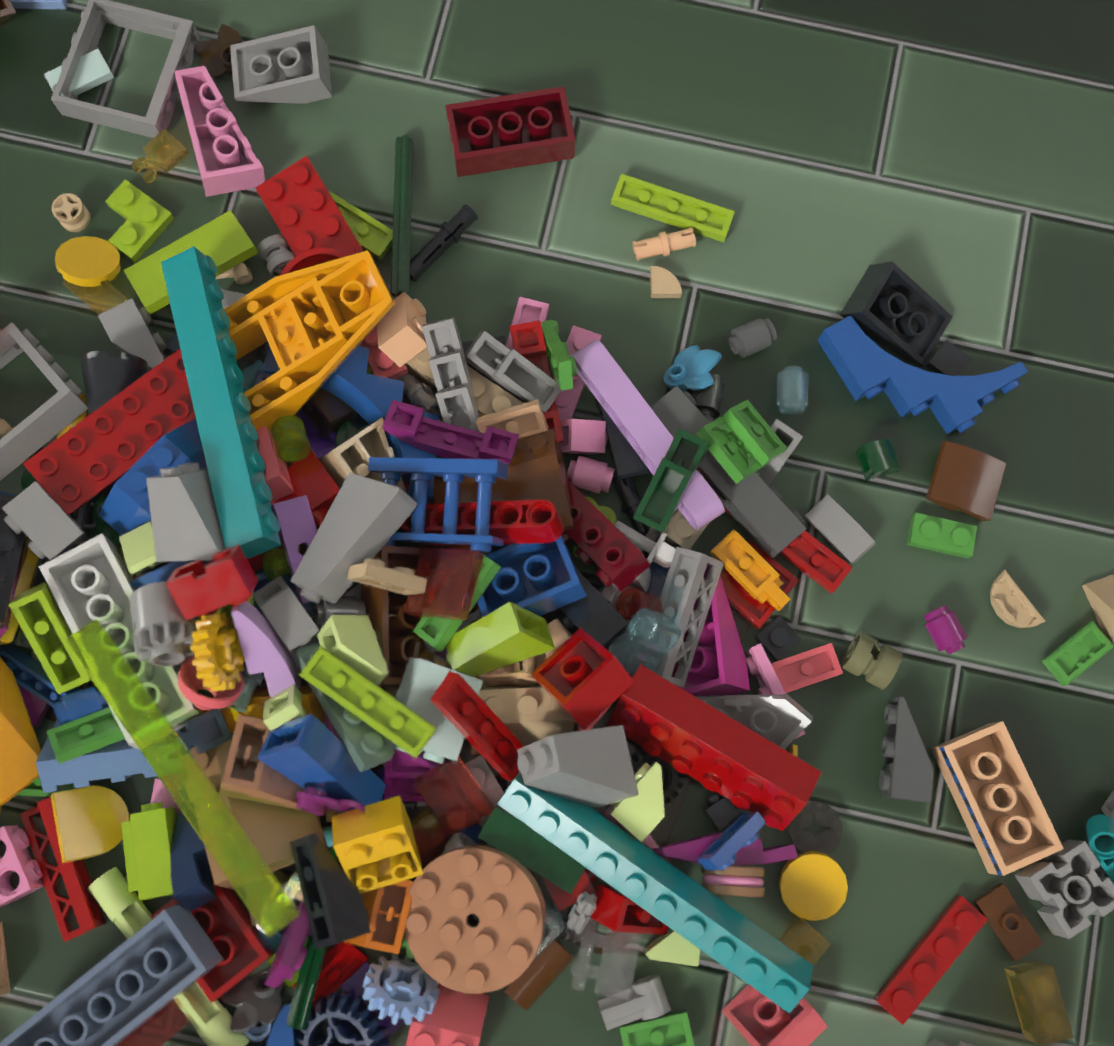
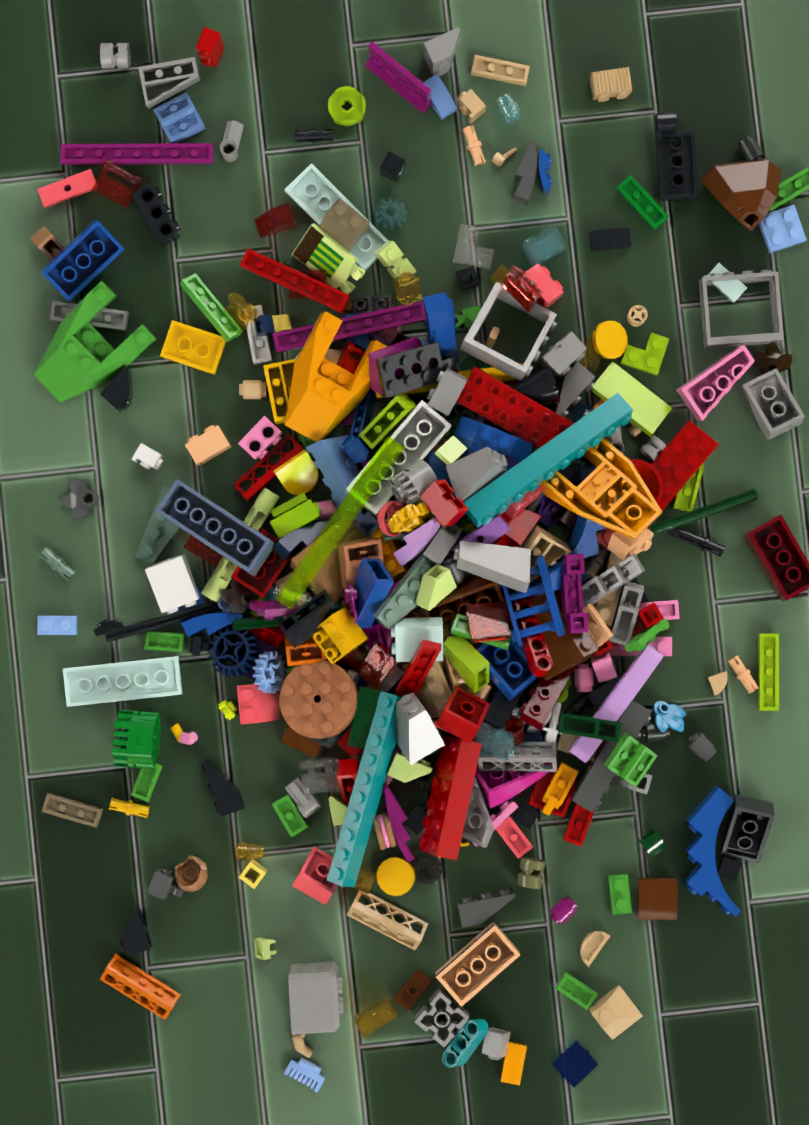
camera: 75 degrees right, 10 degrees up
bright green plate [46,707,125,764] -> none
clear yellow plate [131,129,188,184] -> none
yellowish green tile [263,685,306,731] -> none
clear neon green wheel [271,416,311,462] -> none
lime tile [299,646,437,759] -> none
tan plate [347,559,427,595] -> none
light grey axle [561,892,597,943] -> none
blue plate [697,812,766,871] -> none
clear light blue brick [777,366,809,414] -> none
light grey slope [804,494,876,565] -> none
red plate [873,895,988,1025] -> none
none -> tan fence [346,888,429,950]
none -> light grey brick [538,331,587,377]

